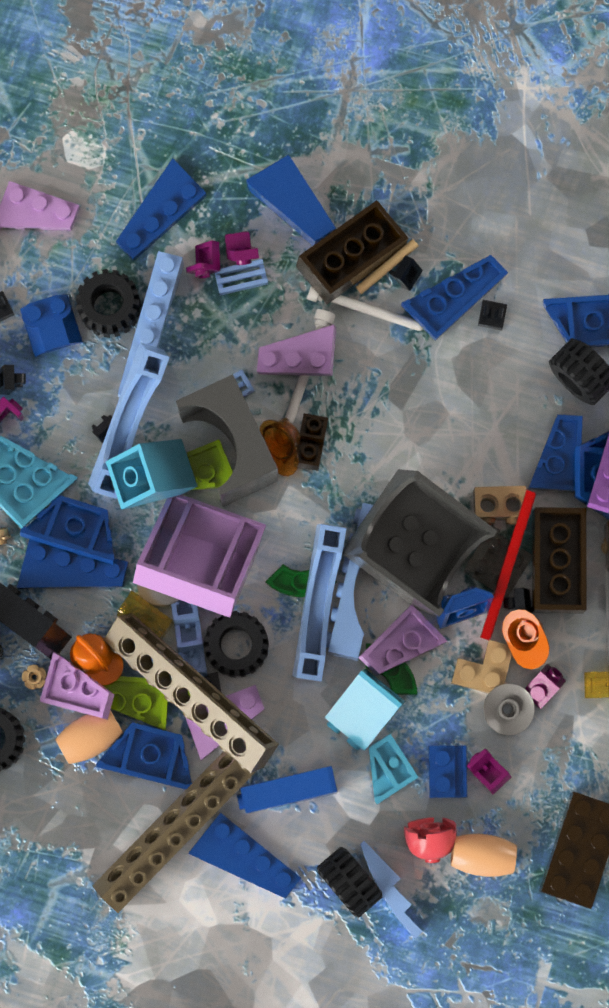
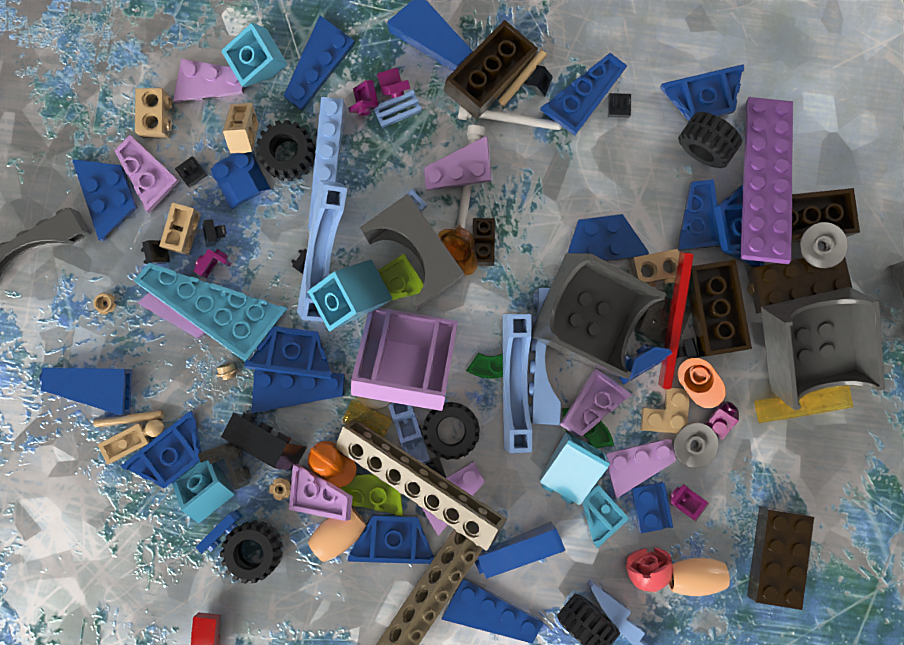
camera: 15 degrees left, 5 degrees up
none -> medium azure slope [221,23,287,87]
none -> tan brick [223,103,259,153]
none -> blue wing [567,214,649,261]
none -> lavender wing [605,438,676,499]

